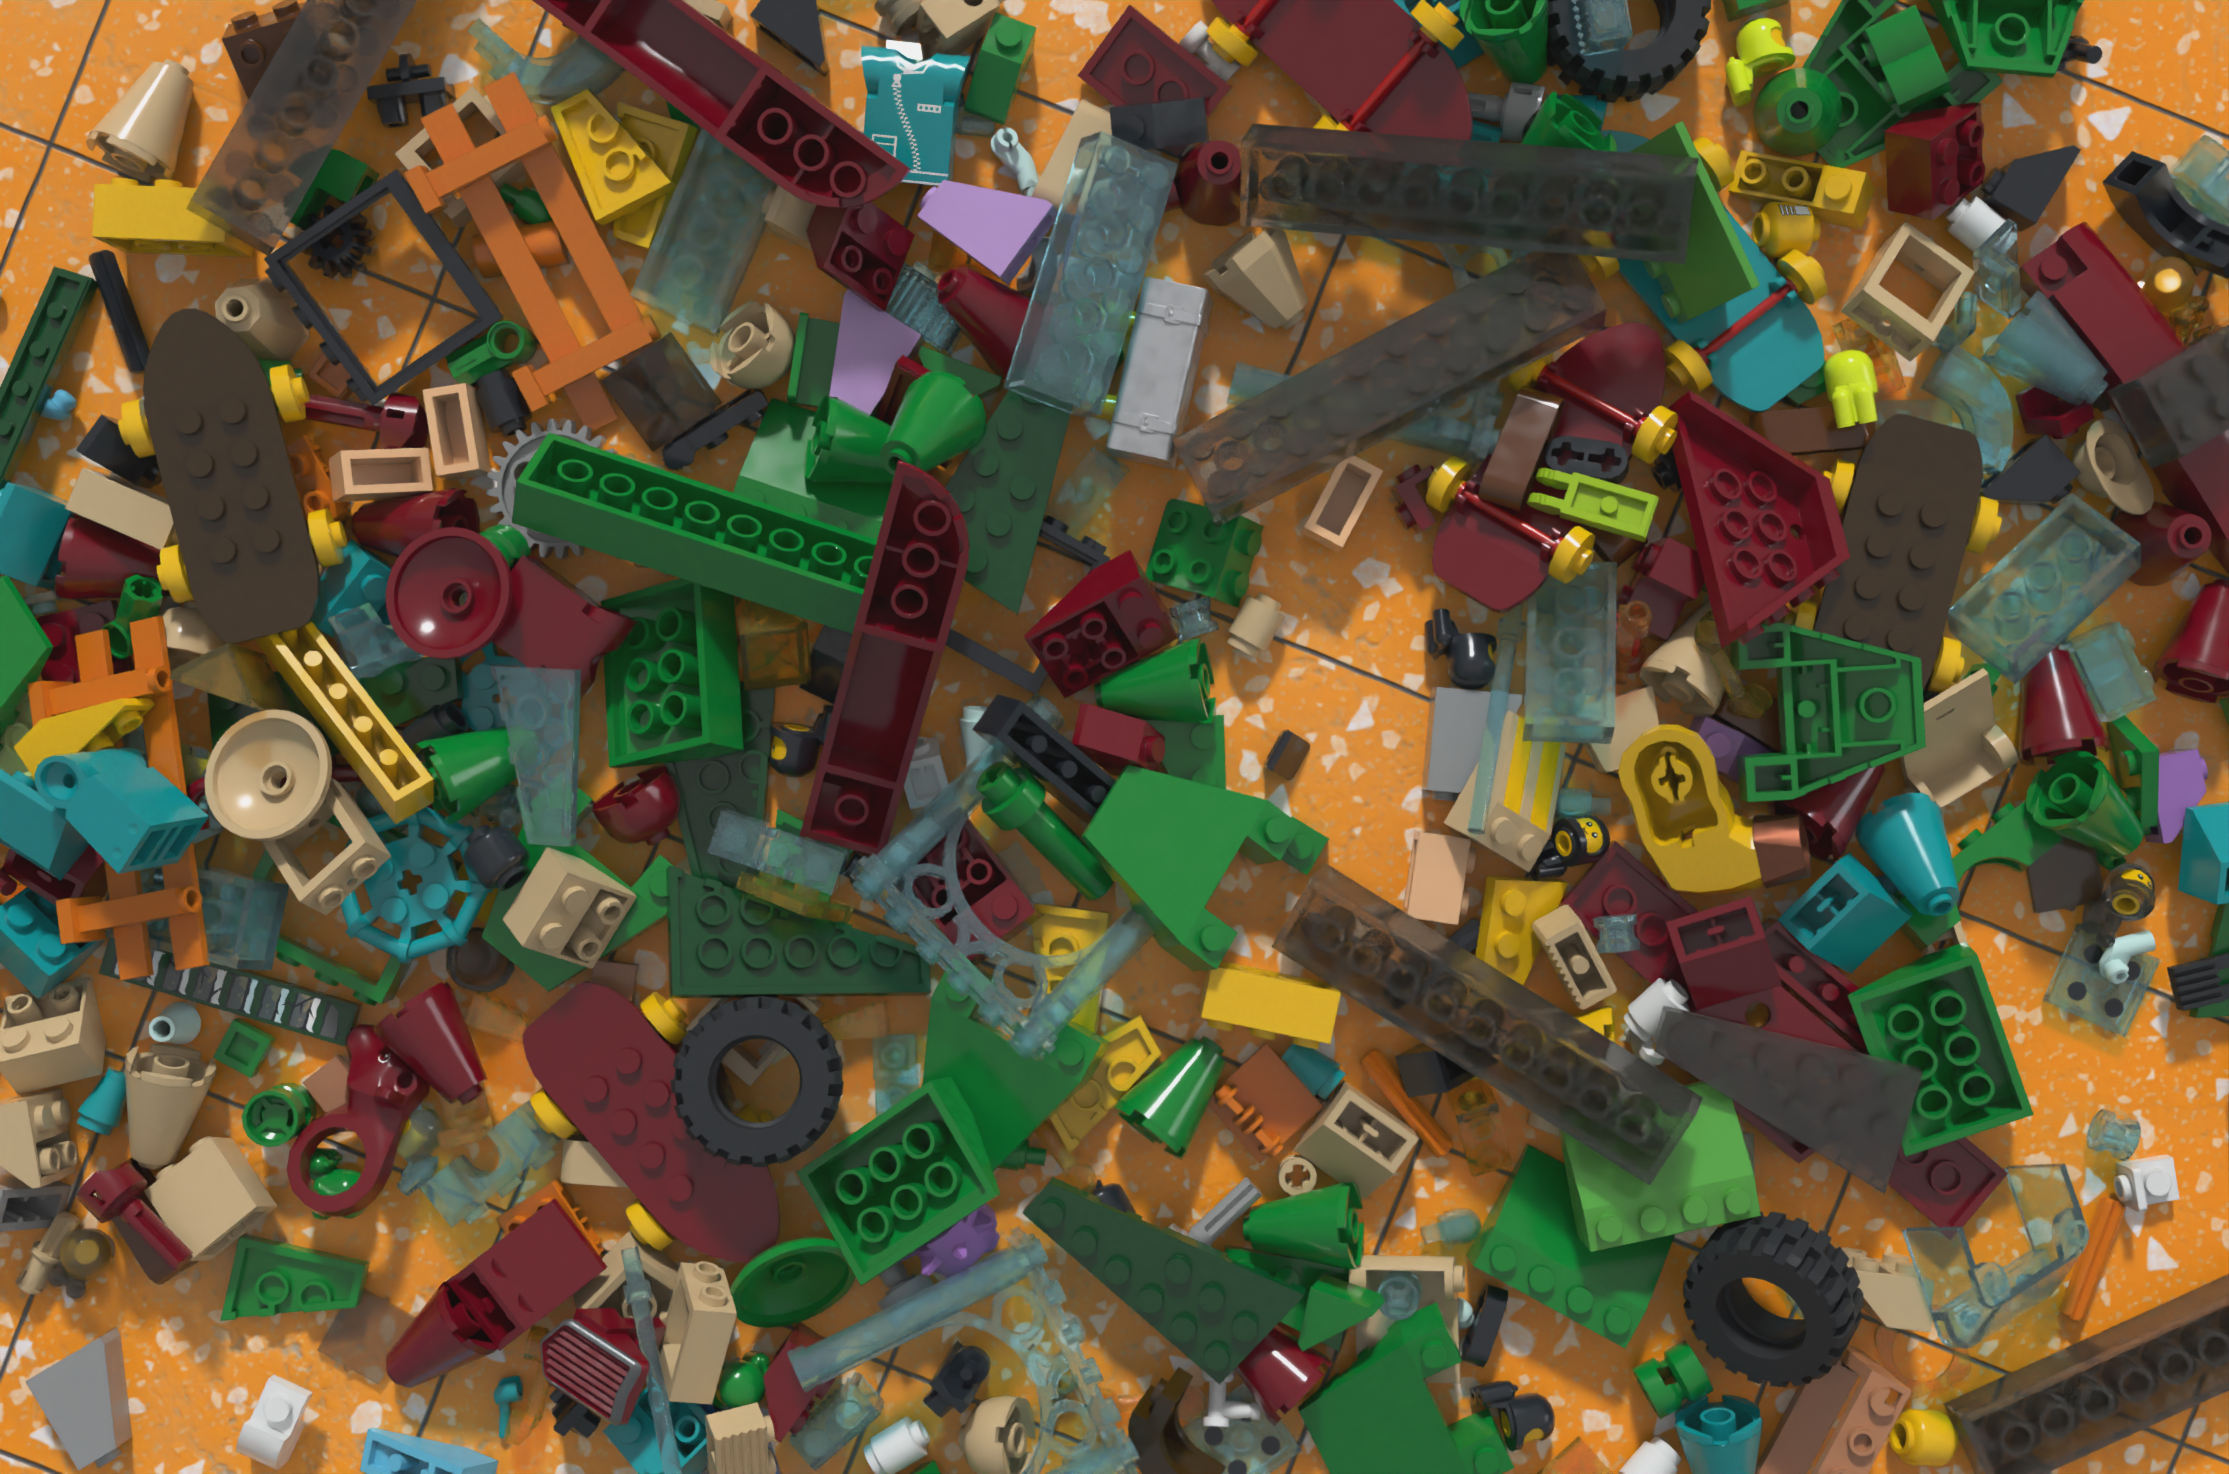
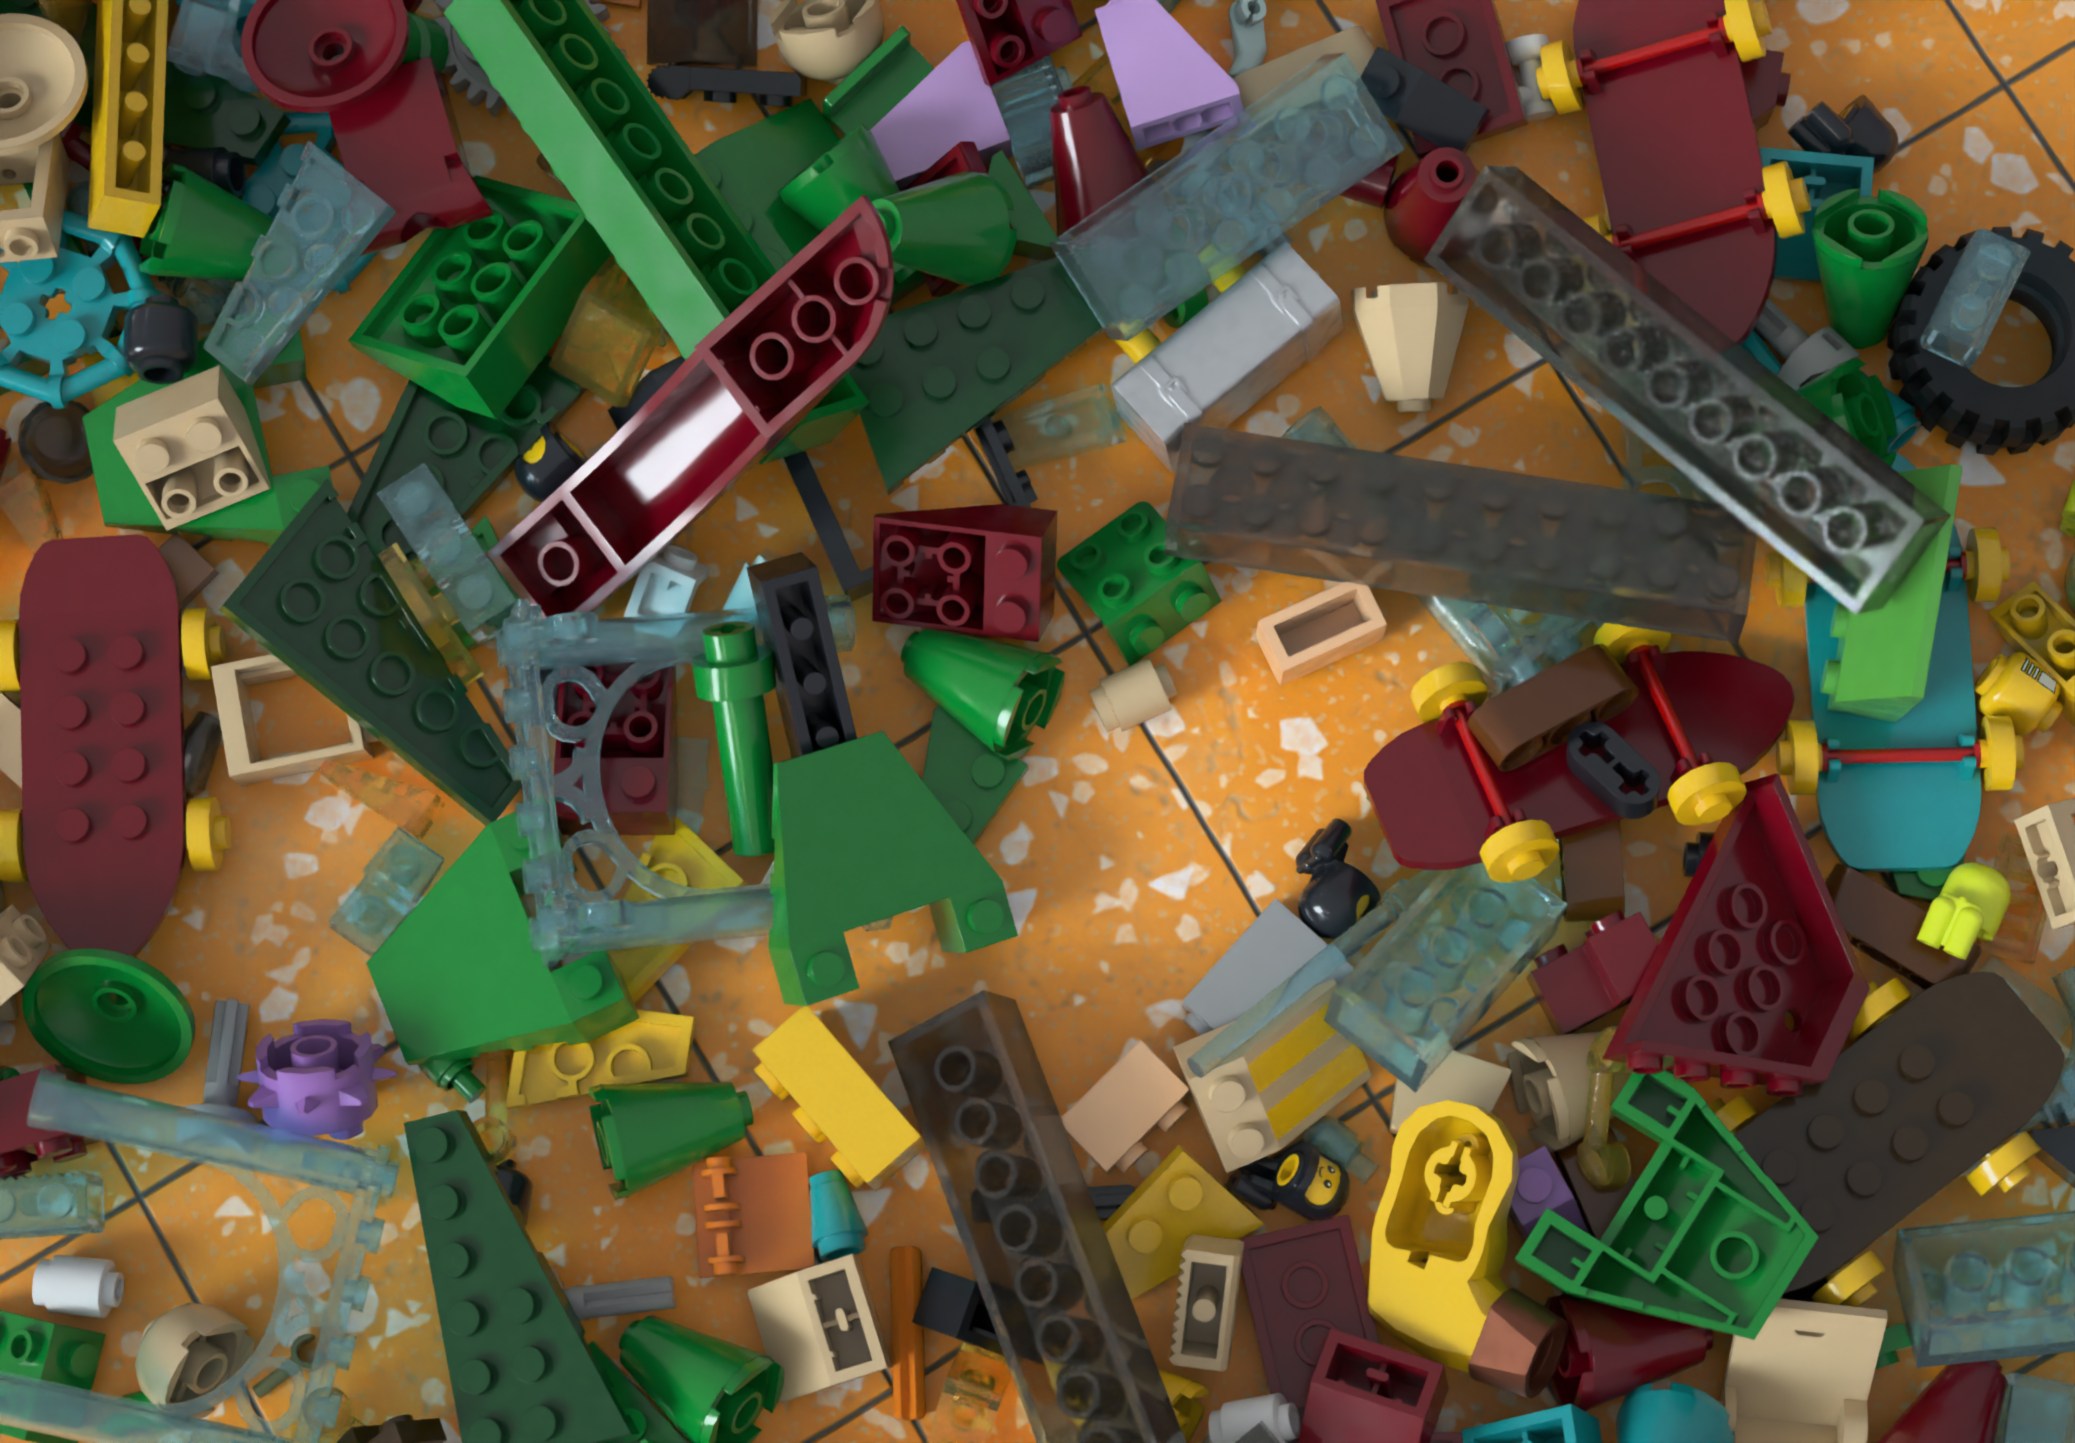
camera: 50 degrees right, 10 degrees down
dark red cylinder [592,765,681,846] -> none
black tyre [671,996,844,1168] -> none
green slope [797,1076,1000,1286] -> none
black hips [923,1341,991,1418] -> none
dark red slope [1072,704,1165,776] -> none
clear light blue wheel [1169,597,1219,642] -> none
slope [1264,730,1310,780] -> none
tan bush [1277,1154,1317,1195] -> none
green plate [1281,816,1329,875] -> none
dark red bracket [1391,464,1436,534] -> none
lime hinge [1527,467,1659,542] -> none
clear light blue wheel [1593,914,1640,953] -> none
clear orange piece [1610,600,1652,685] -> none

